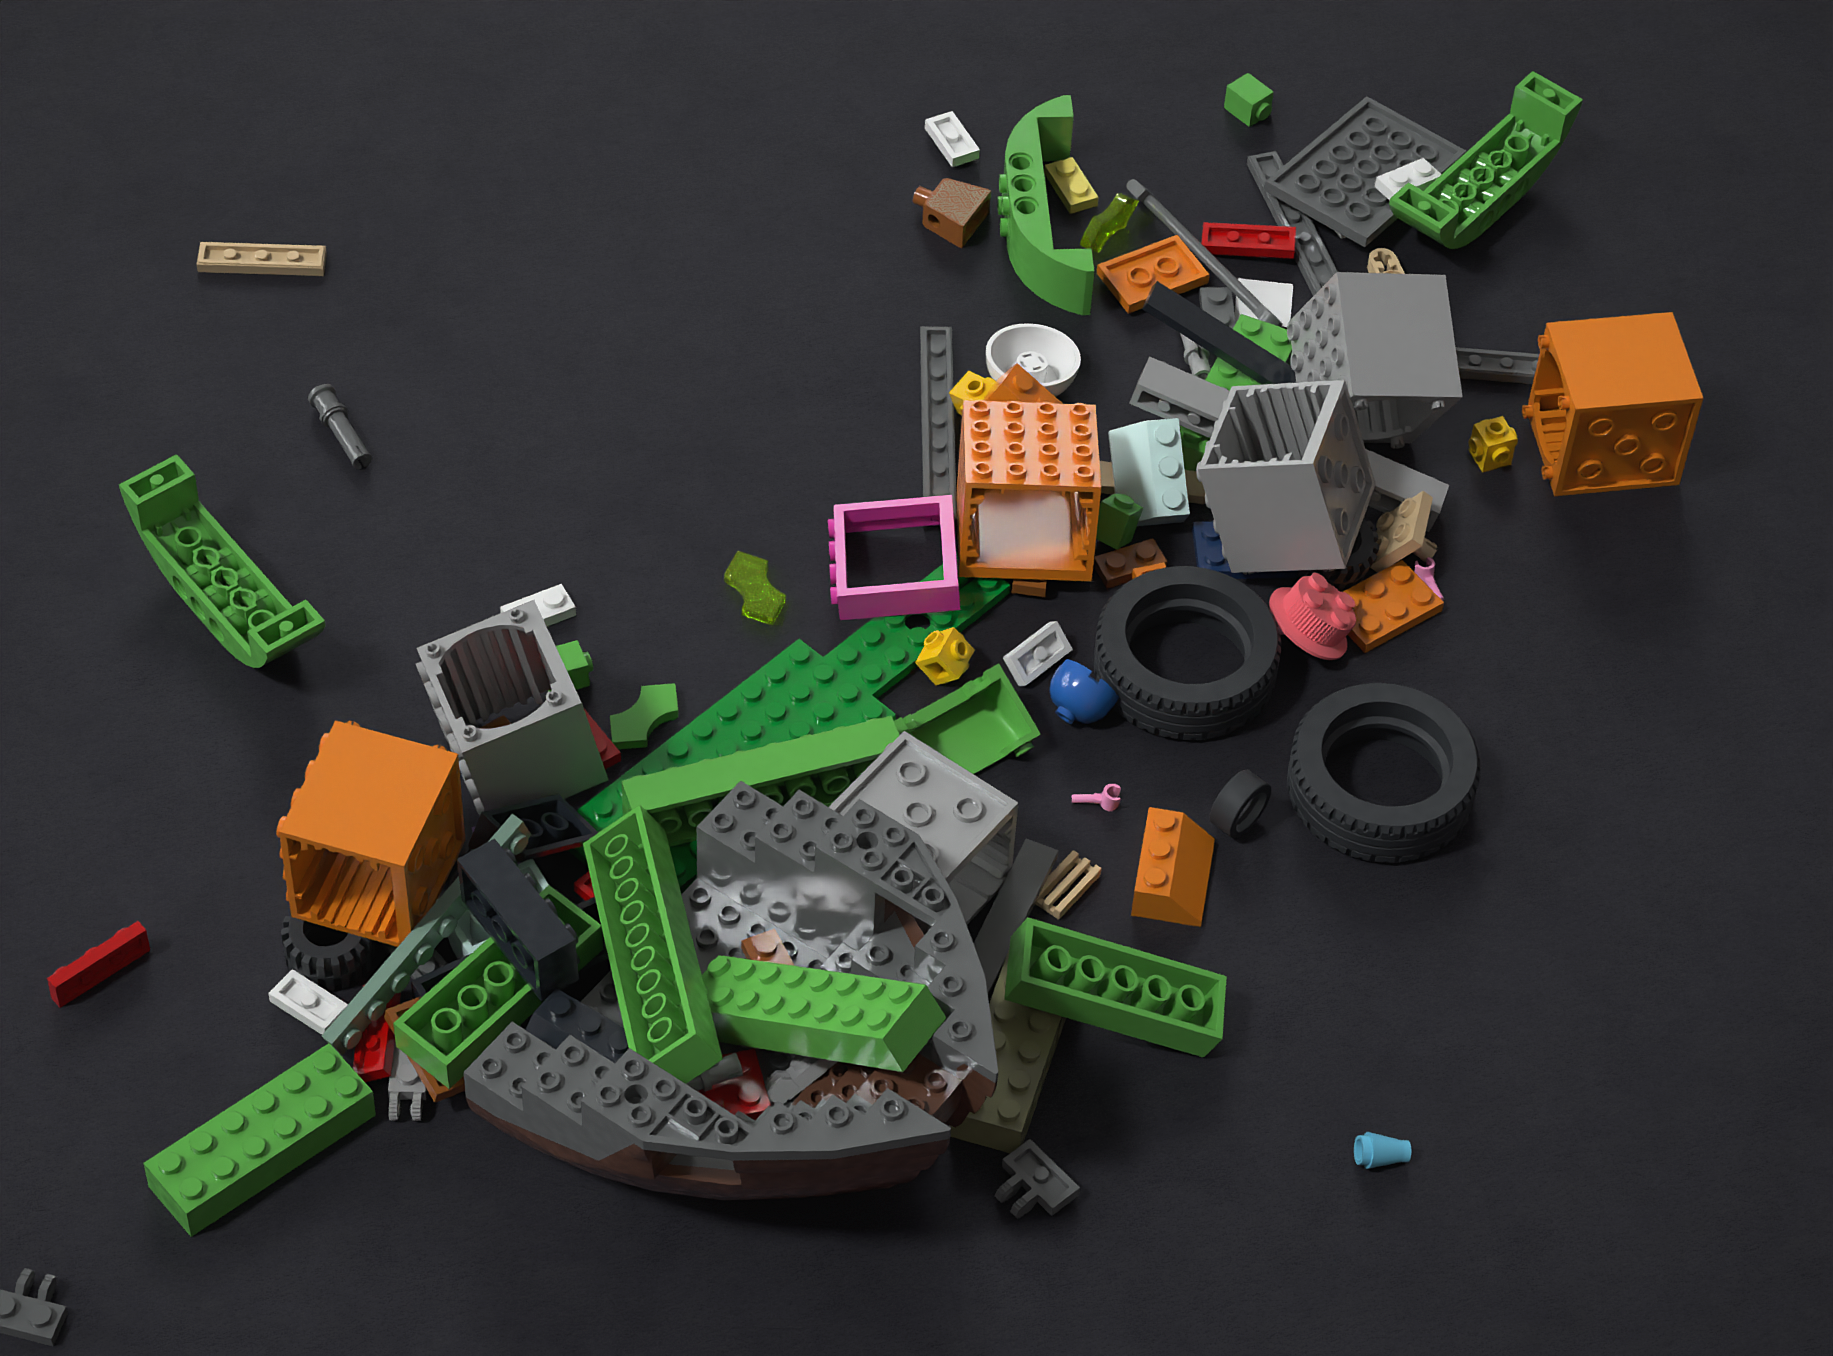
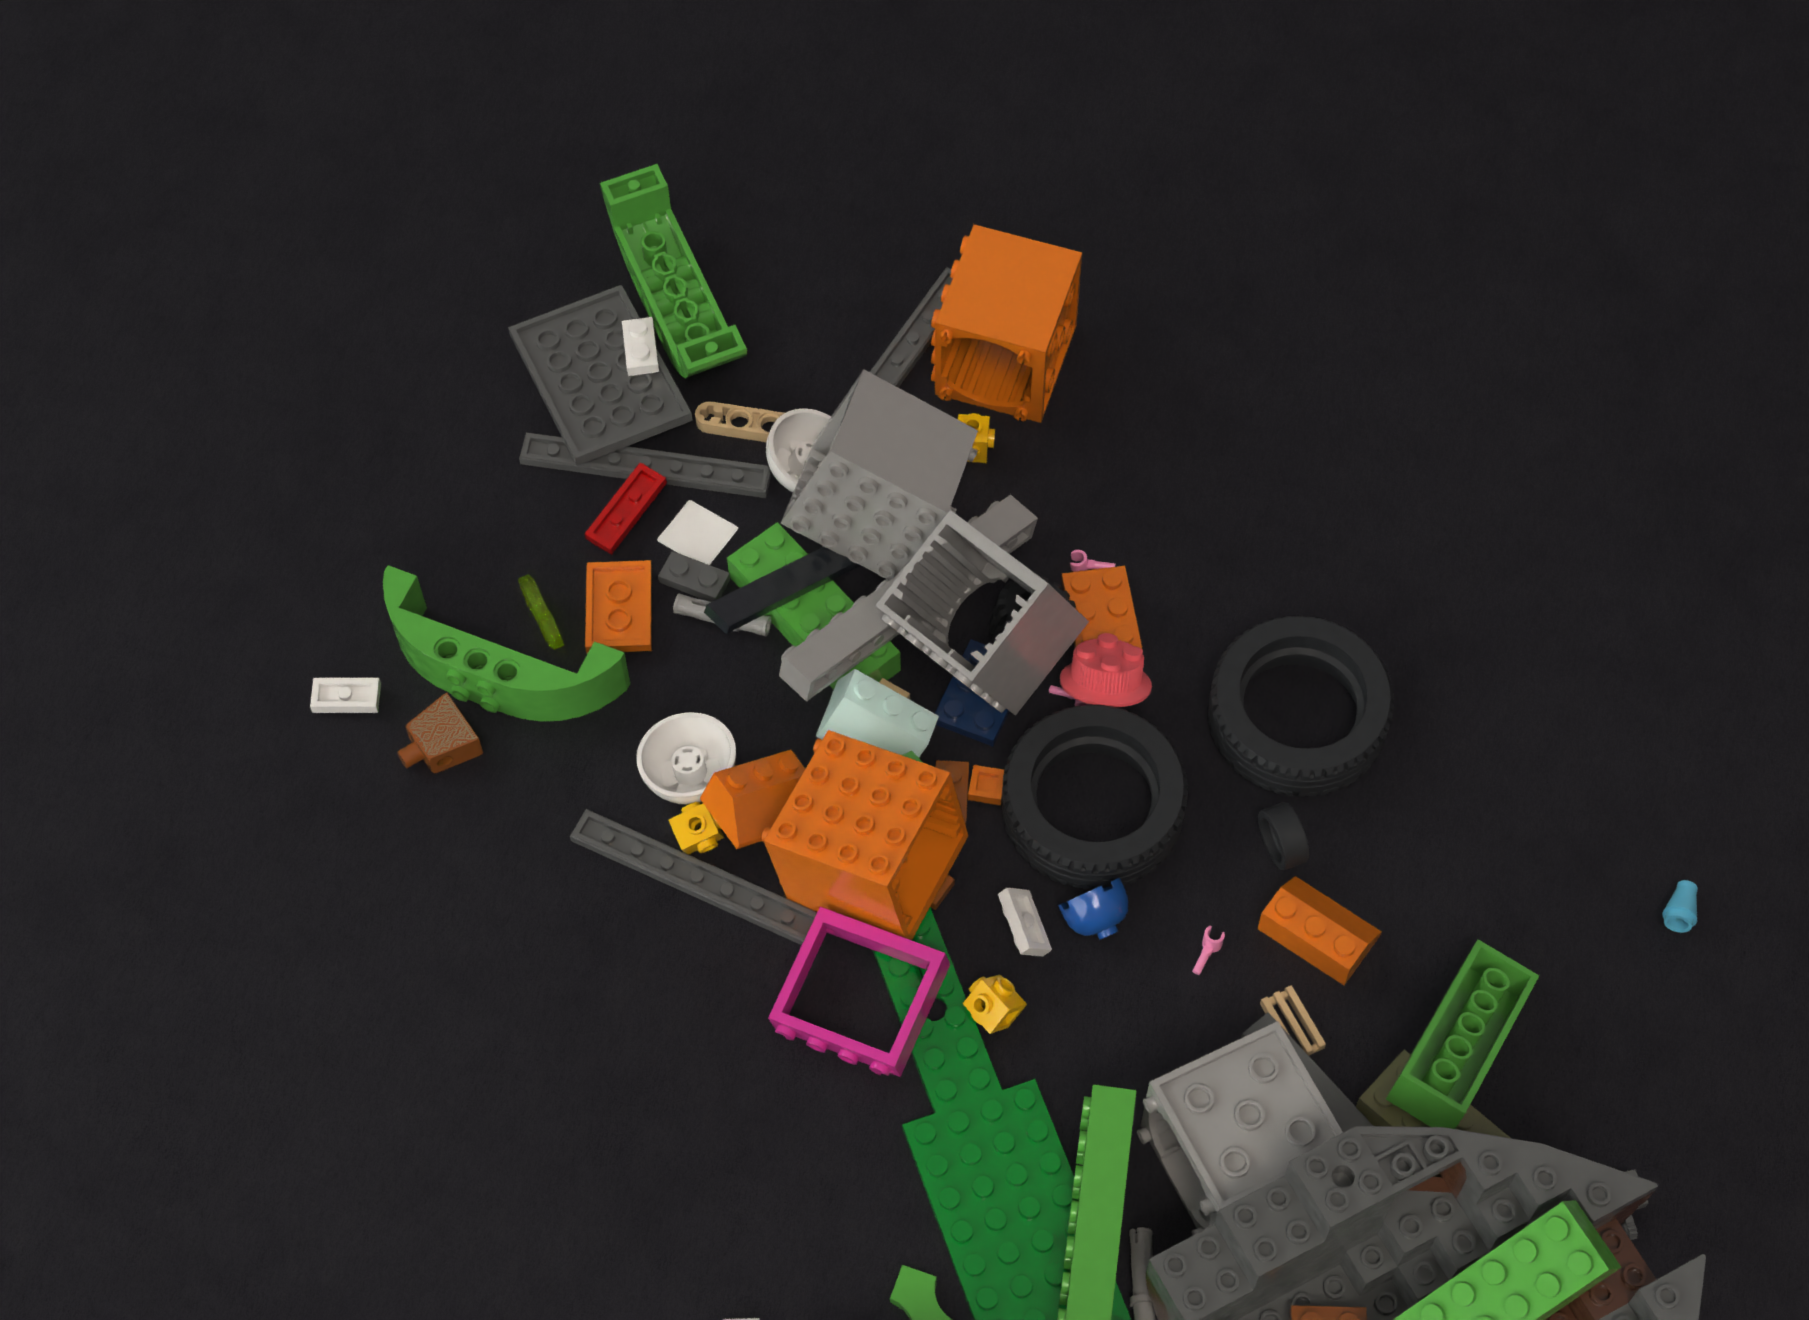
camera: 60 degrees left, 10 degrees up
clear neon green tile [724,551,786,625] -> none
bright green windscreen [894,664,1041,775] -> none
light yellow plate [1044,157,1099,214] -> none
dark grey hinge [1127,179,1283,327] -> none
bright green brick [1224,73,1273,127] -> none
tan plate [1370,491,1437,573] -> none

